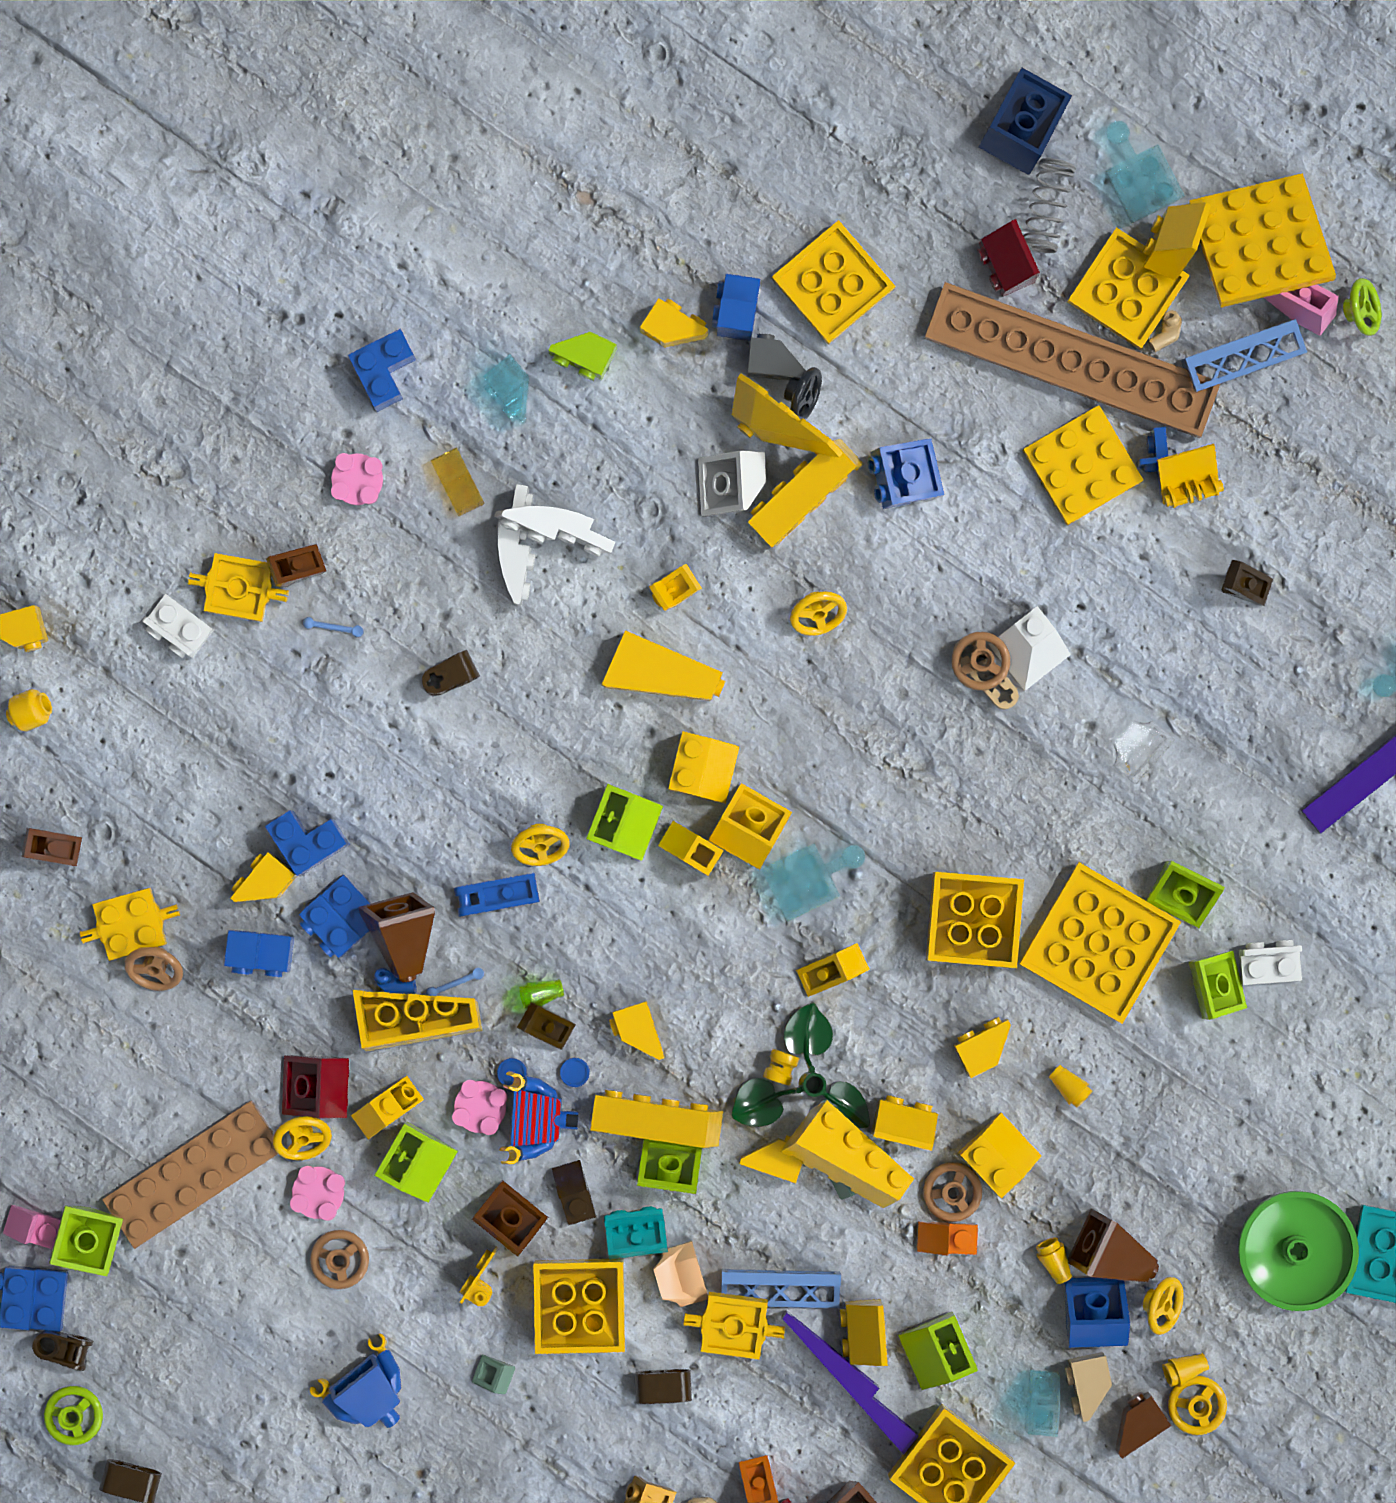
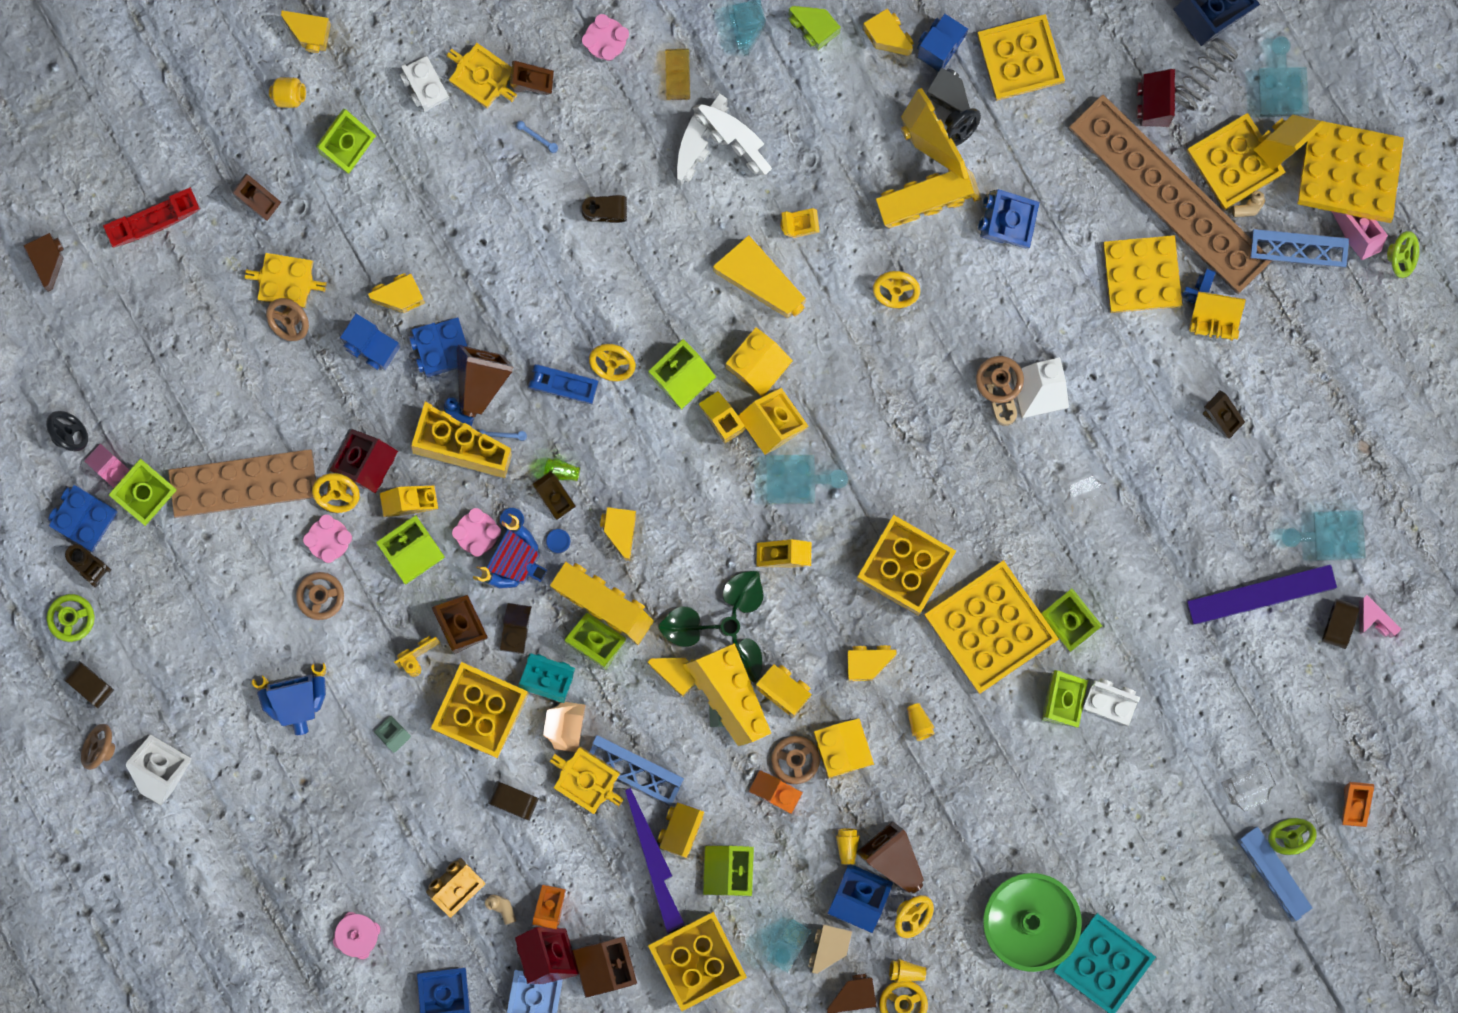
camera: 25 degrees right, 5 degrees down
blue brick [265,810,350,877] -> none
white slope [698,451,766,517] -> none
yellow wheel [763,1048,800,1086] -> none
none -> lime slope [316,108,376,174]

